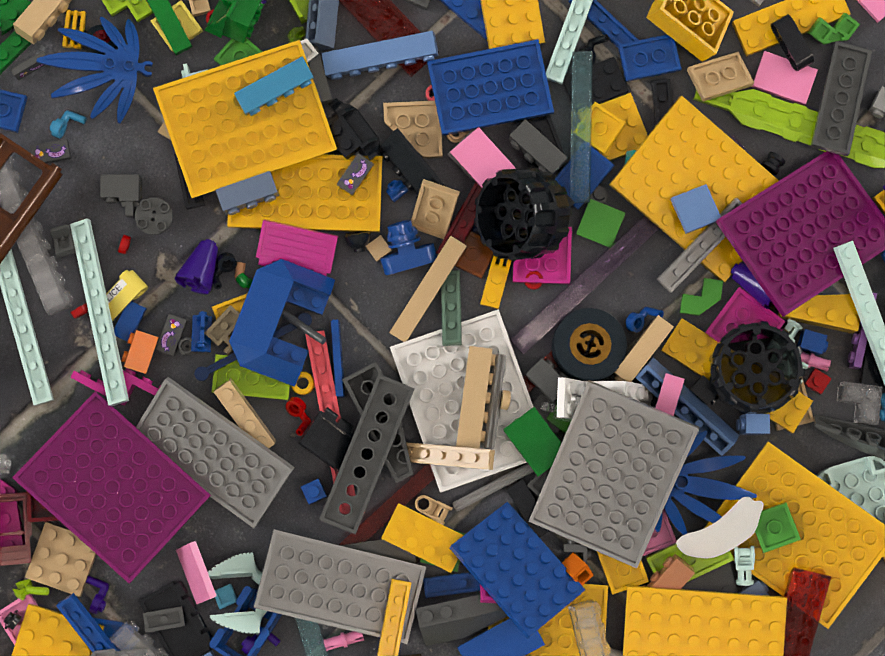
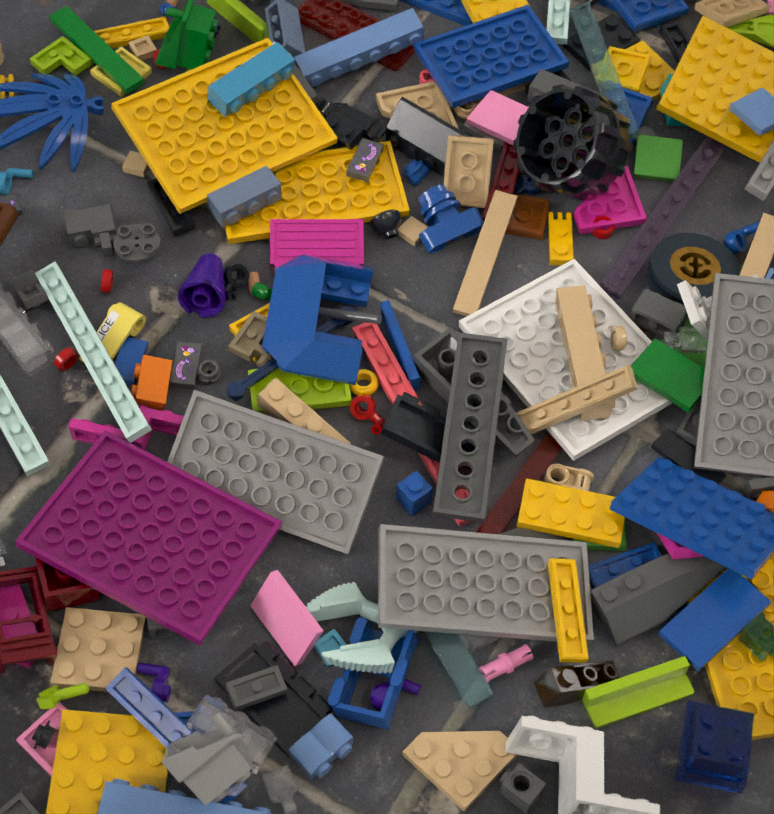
camera: 15 degrees left, 25 degrees down
blue hinge [191,311,212,352] -> none
sand green tile [441,270,462,346] -> none
light grey axle [452,463,534,511] -> none
light grey axle [484,354,506,450] -> none

